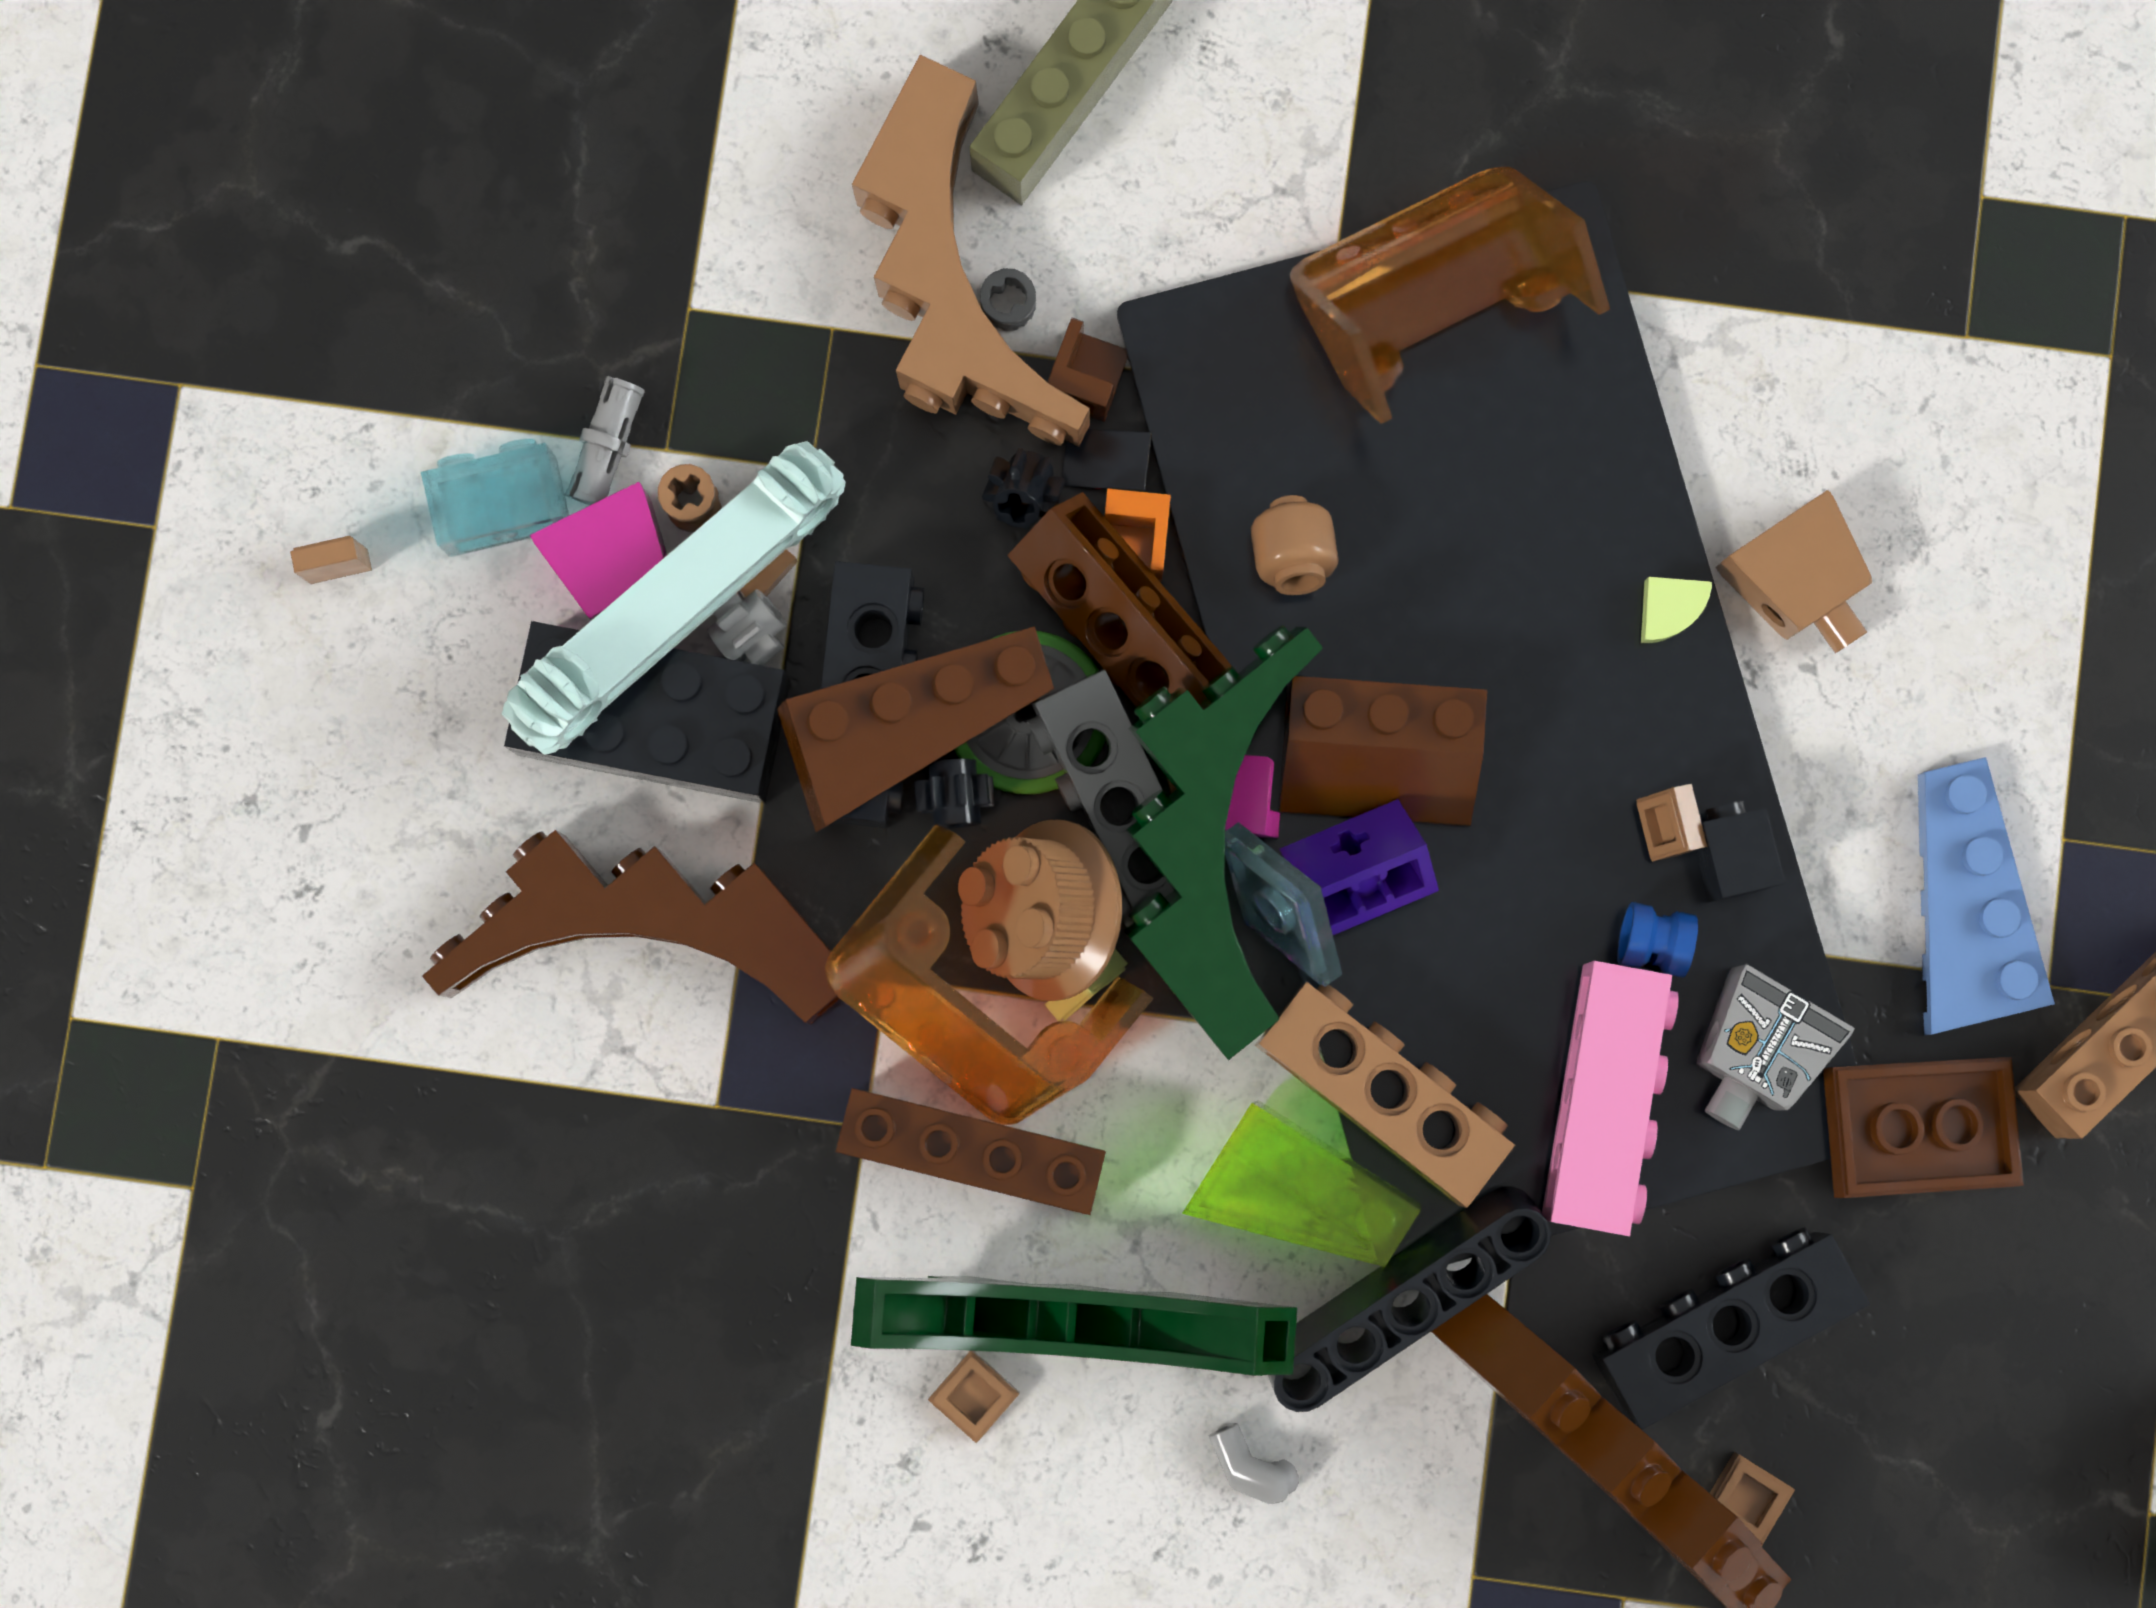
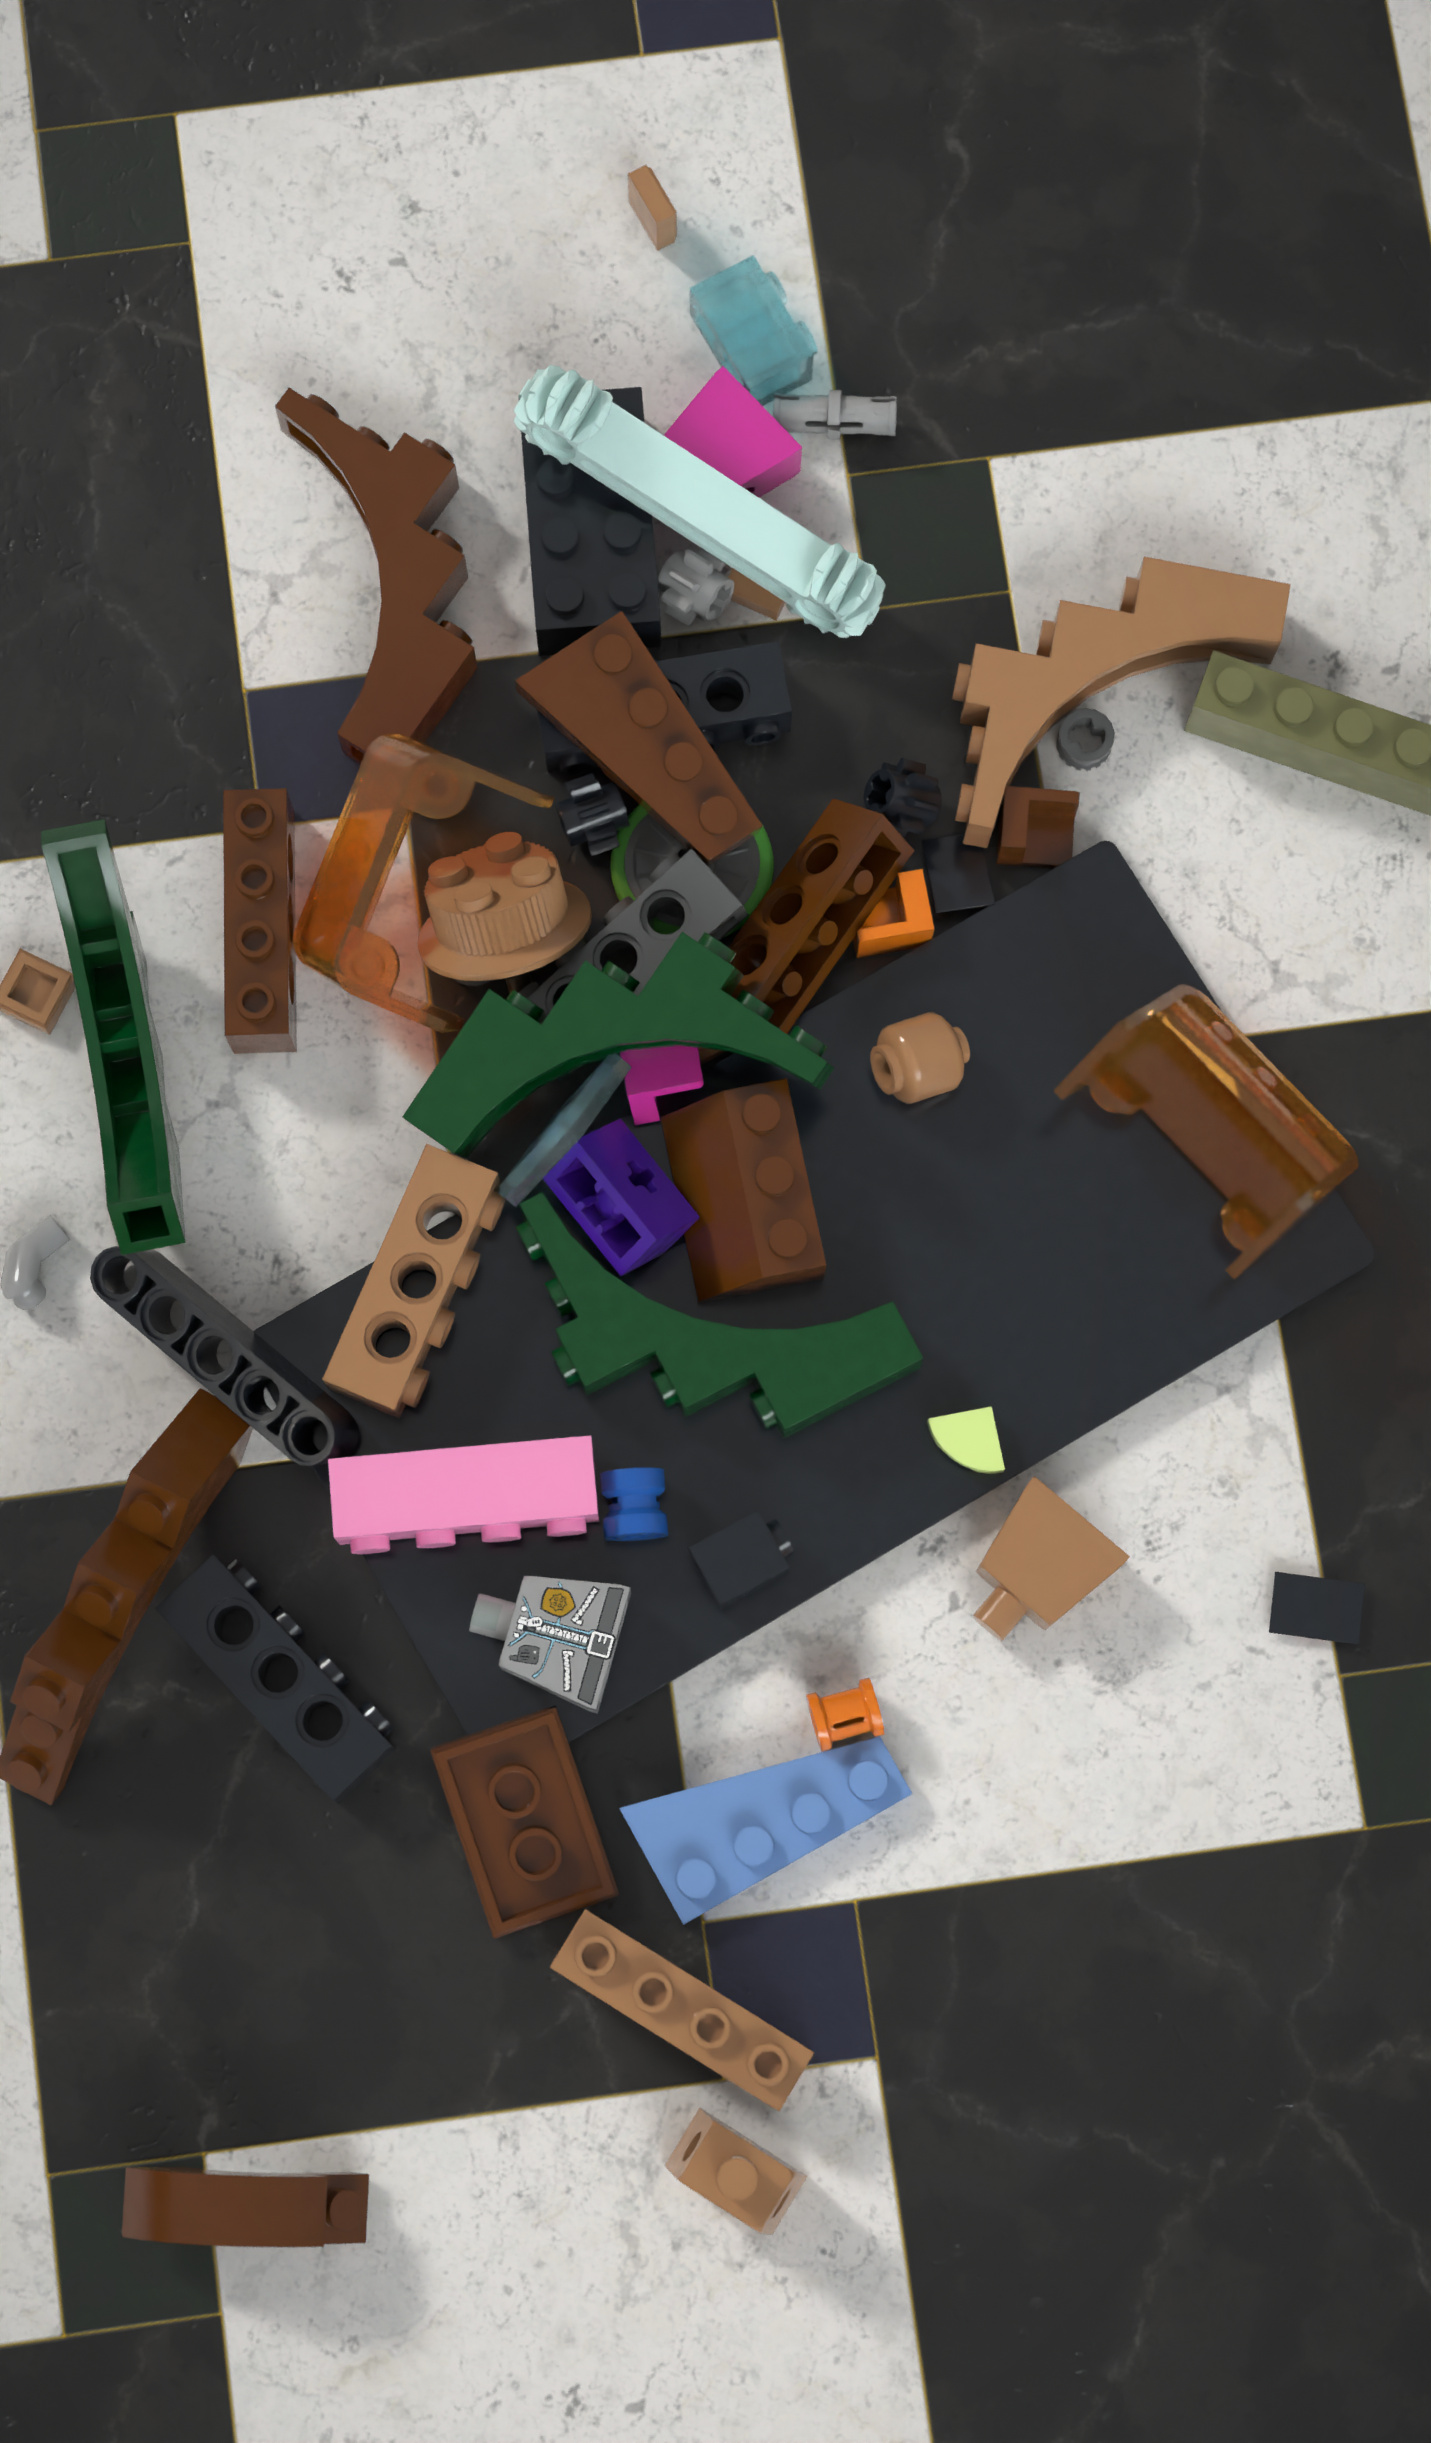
camera: 75 degrees right, 5 degrees down
medium nougat bush [658,464,722,533] -> none
tile [1044,949,1128,1022] -> none
clear neon green wedge [1182,1100,1423,1267] -> none
medium nougat tile [1636,784,1707,862] -> none
medium nougat tile [1710,1452,1795,1546] -> none
none -> dark green arch [515,1192,924,1439]
none -> orange bush [806,1677,885,1752]
none -> black piece [1269,1572,1365,1645]

